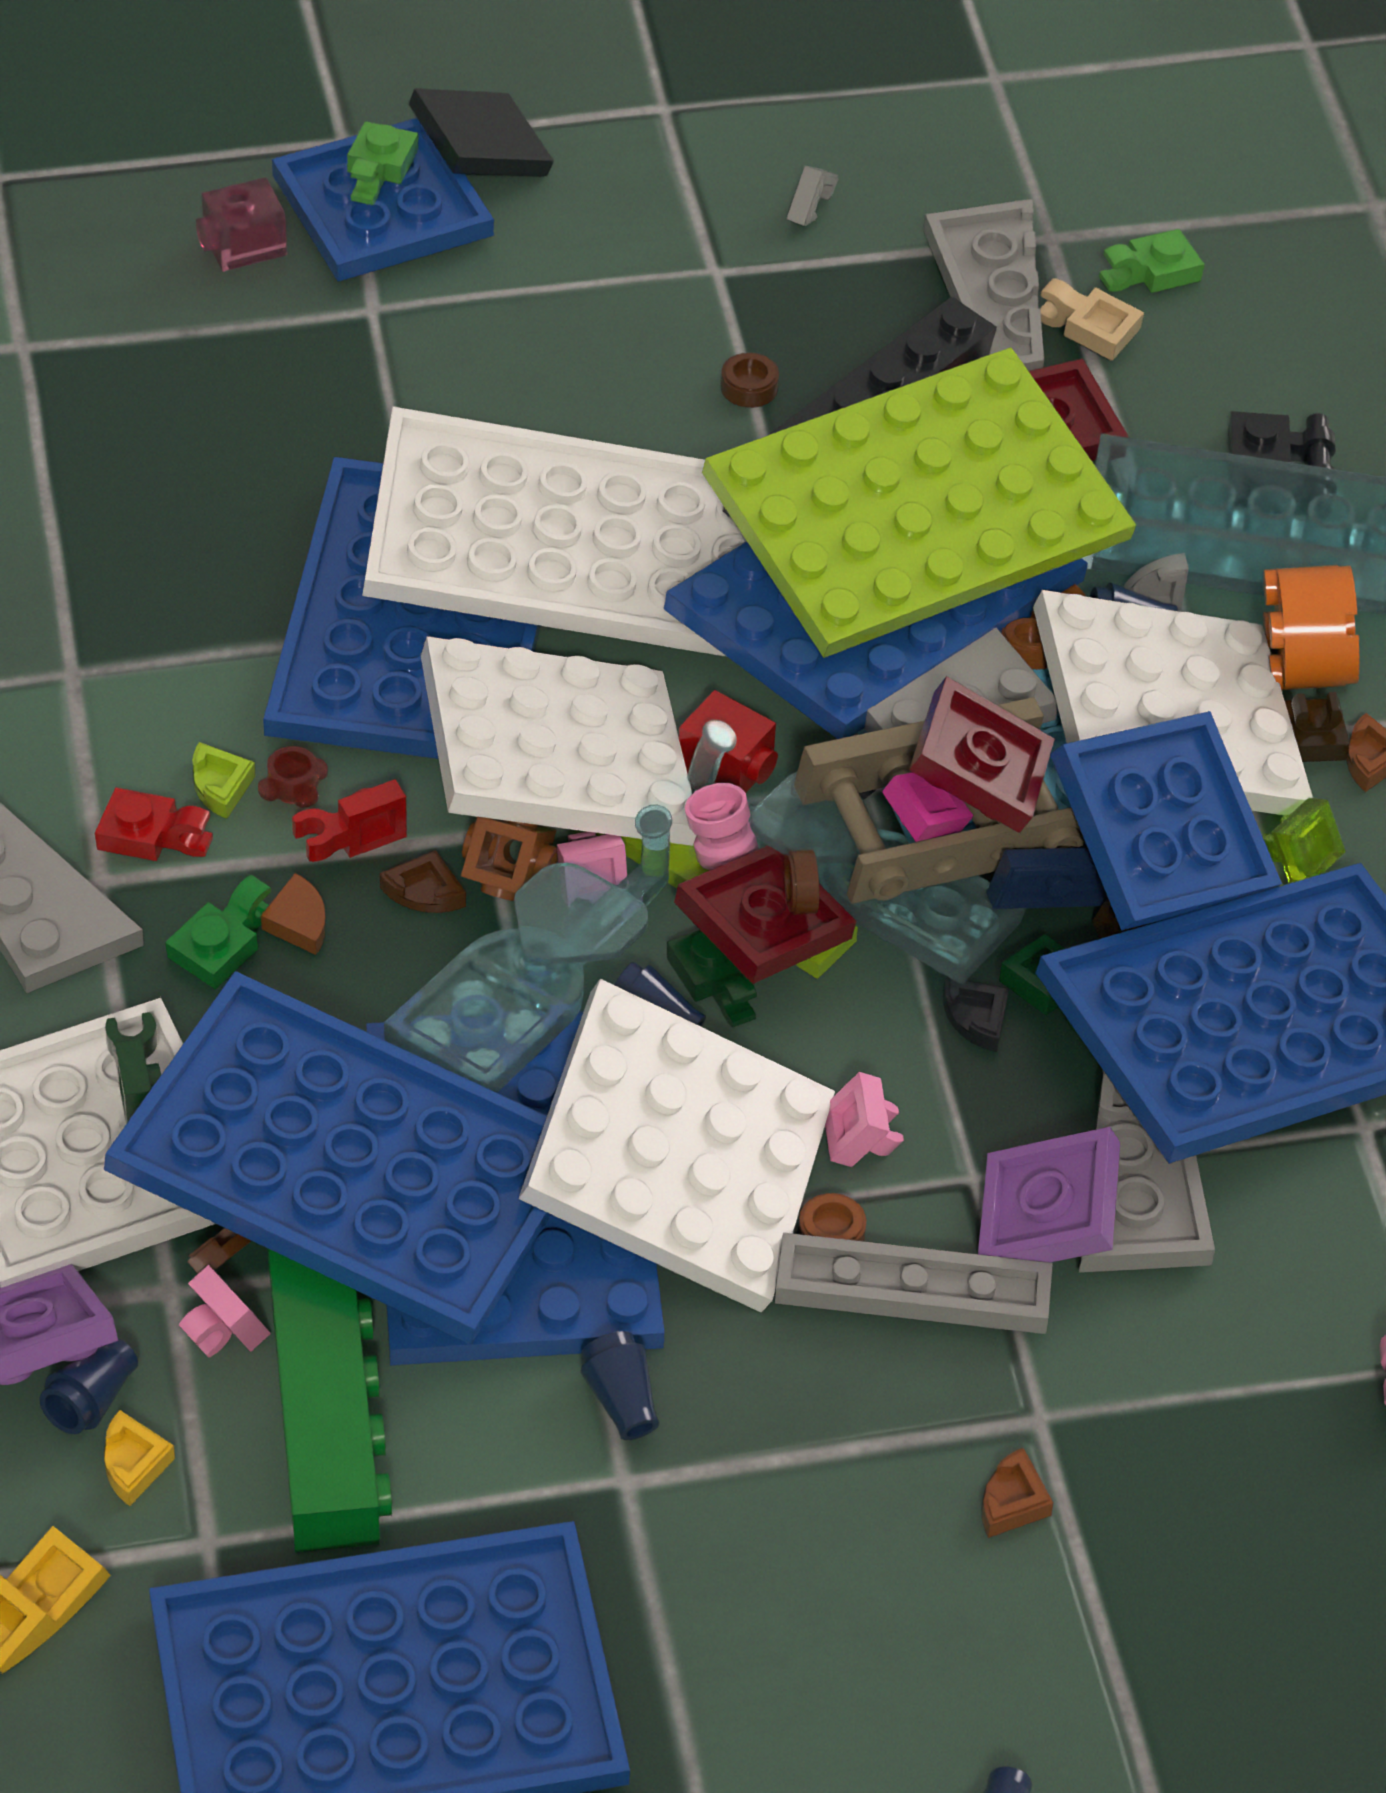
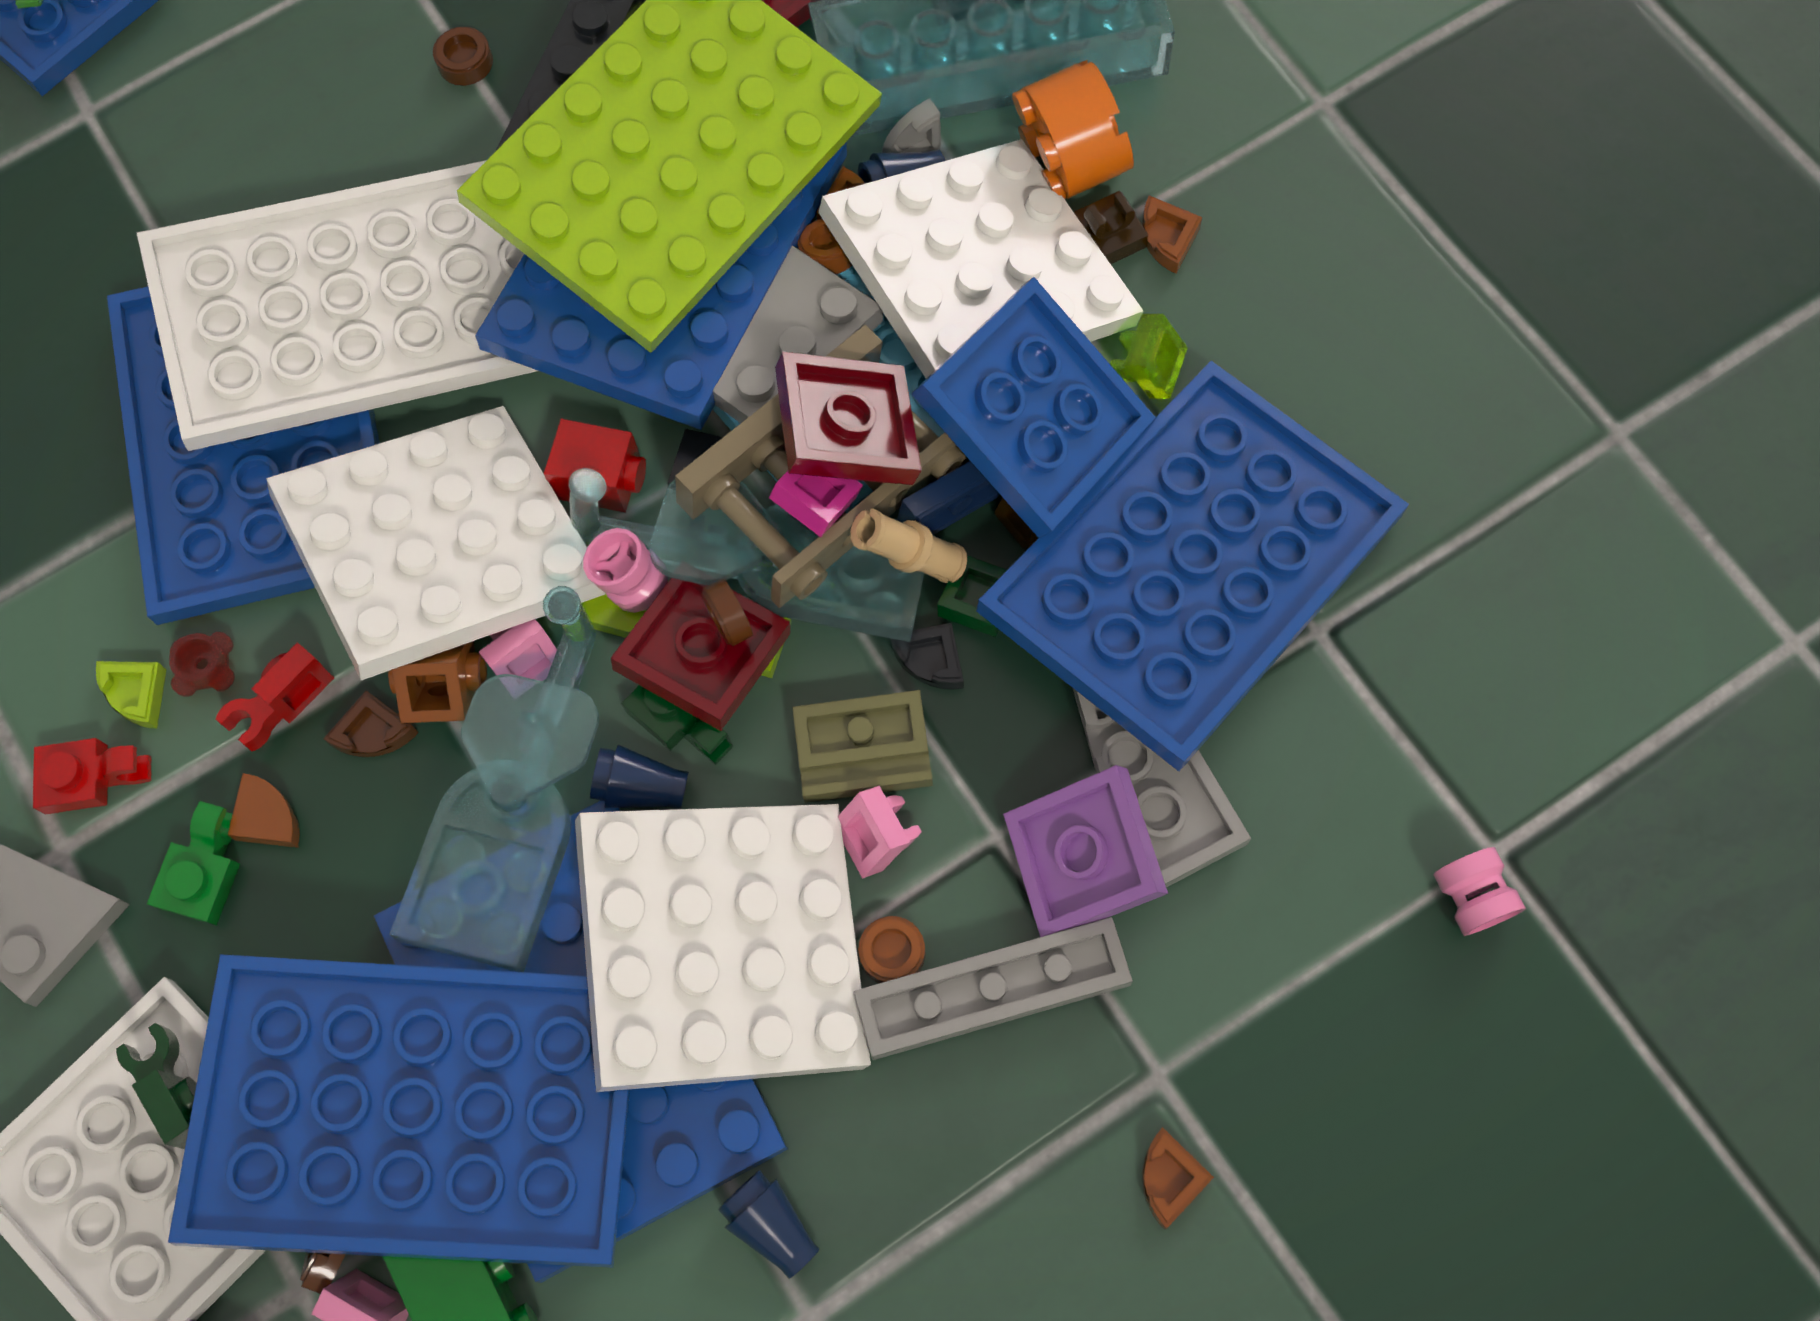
camera: 15 degrees left, 20 degrees up
none -> olive plate [792,690,933,803]
none -> tan pin [850,509,967,583]

